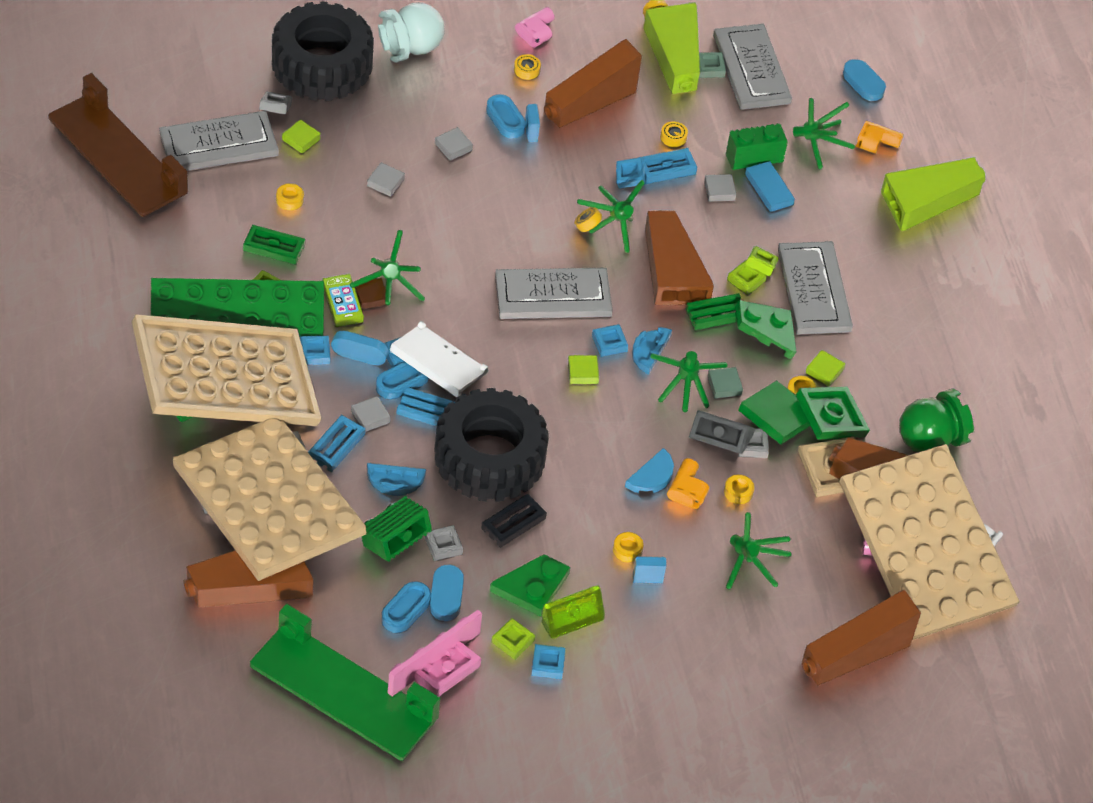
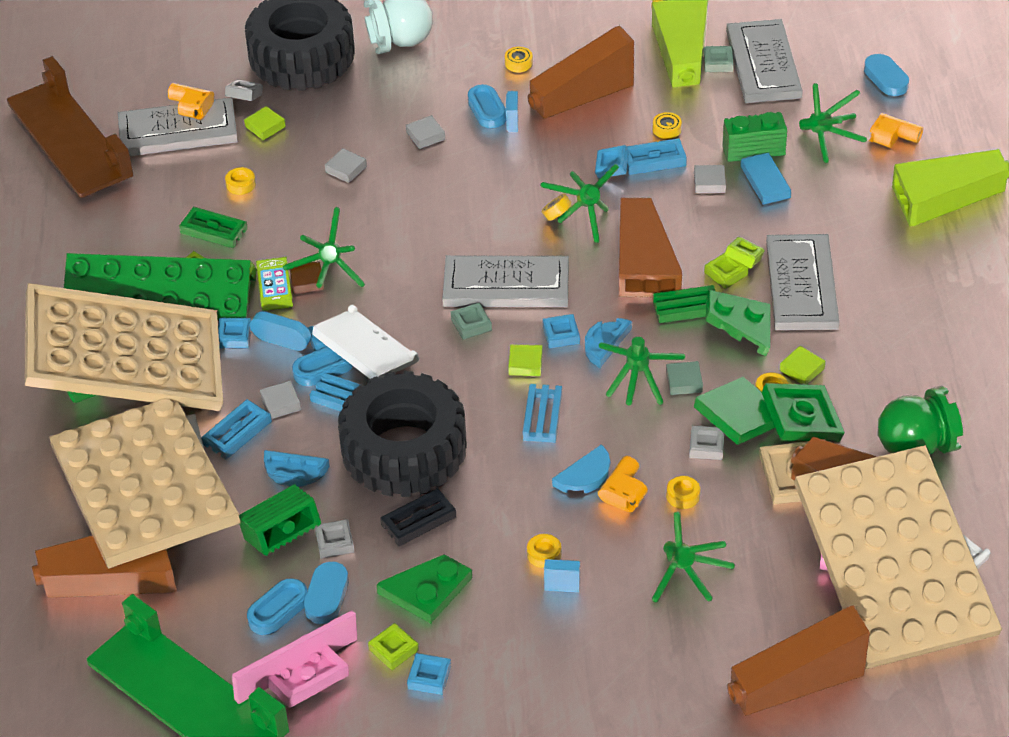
camera: 15 degrees right, 5 degrees down
bright pink piece [515,7,554,47] -> none
clear neon green slope [542,585,605,638] -> none
dark grey slope [689,410,756,454] -> none
none -> light orange piece [168,83,214,120]
none -> sand green tile [451,302,492,340]
none -> dark azure tile [523,384,562,443]

